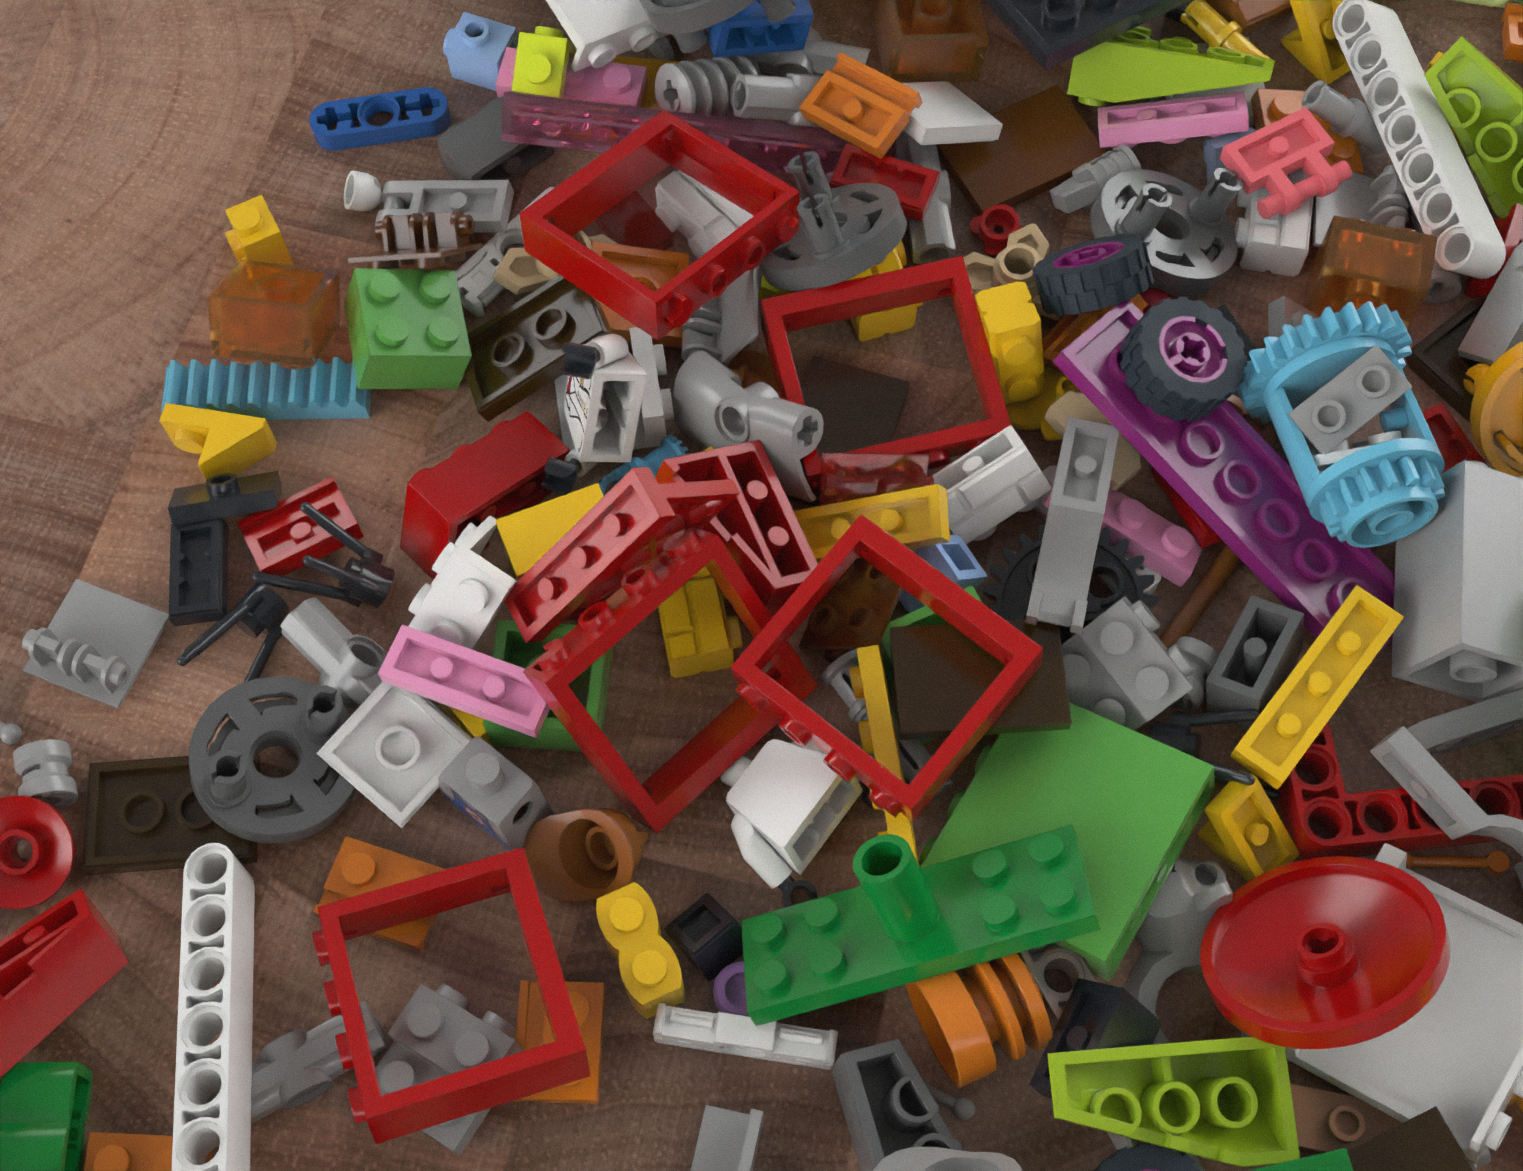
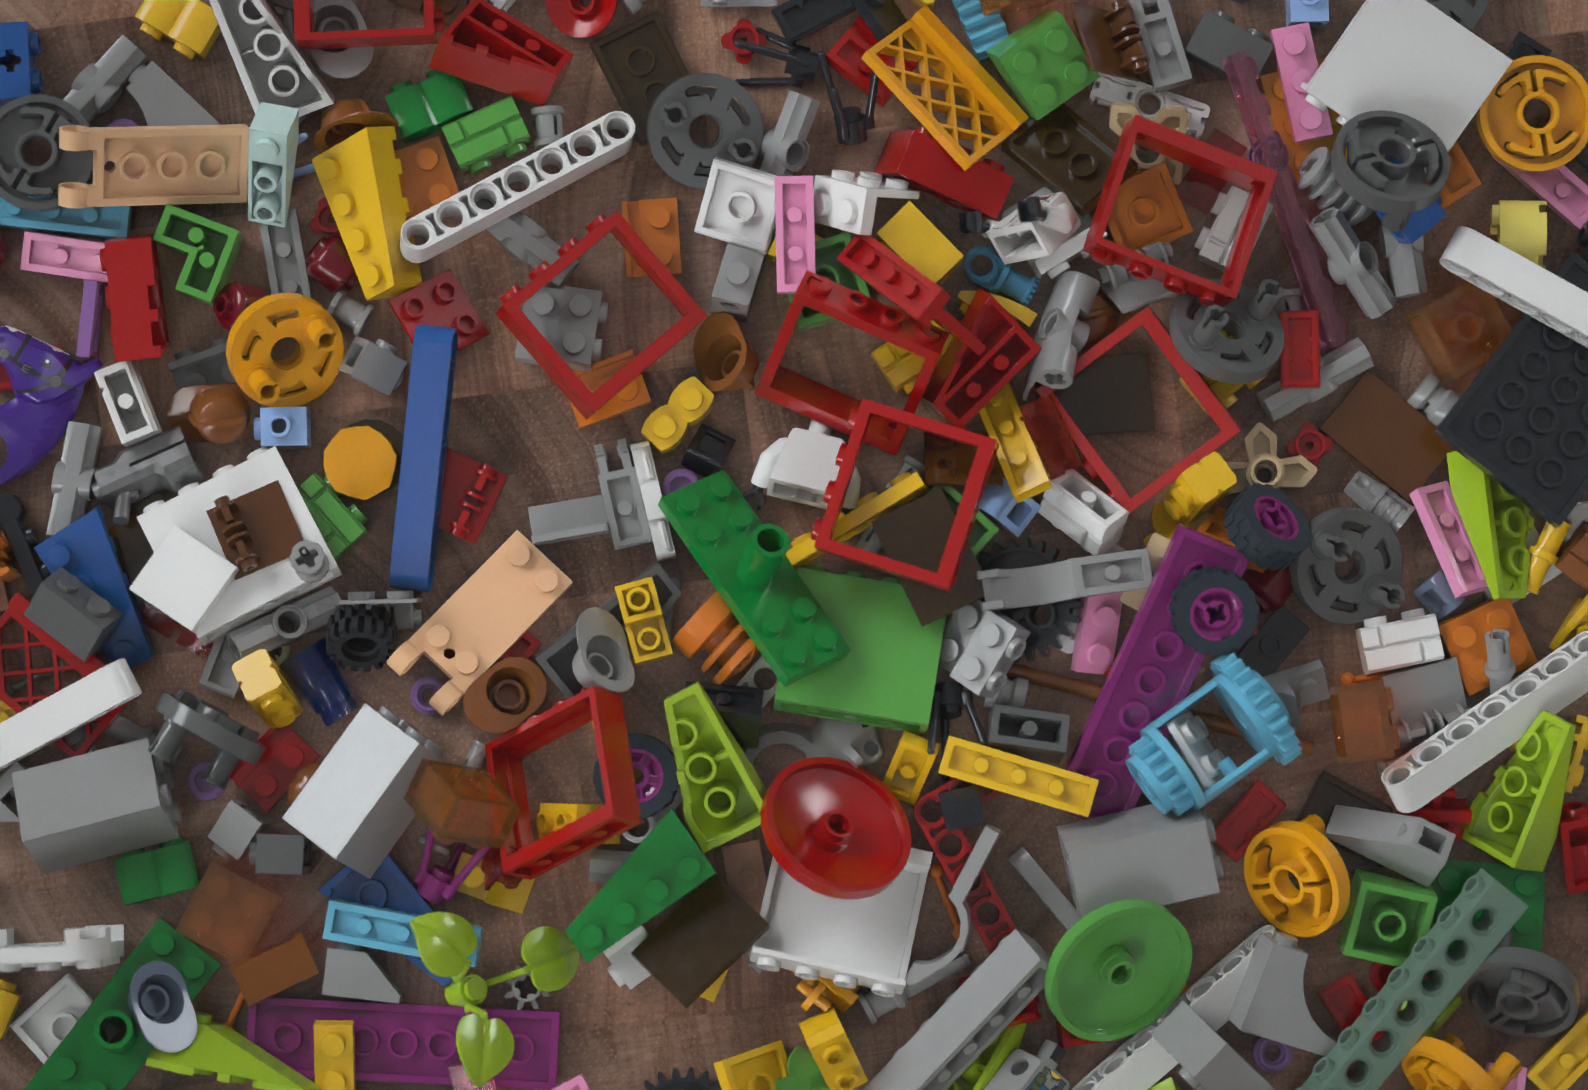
camera: 65 degrees right, 20 degrees up
neon yellow bracket [511,26,575,101] -> none
orange plate [799,52,923,159] -> none
white tile [902,81,1003,145] -> none
coral plate [1219,107,1352,219] -> none
light grey hinge [1288,344,1413,455] -> none
none -> bright green brick [441,96,532,175]
none -> light grey bush [531,105,565,149]
none -> light grey hinge [594,438,653,551]
none -> yellow slope [615,577,673,666]
none -> red plate [721,18,767,64]
none -> light orange fence [861,5,1029,171]
none -> black slope [938,785,986,832]
none -> orange hinge [1340,671,1398,687]
none -> light grey wheel [1406,372,1460,426]

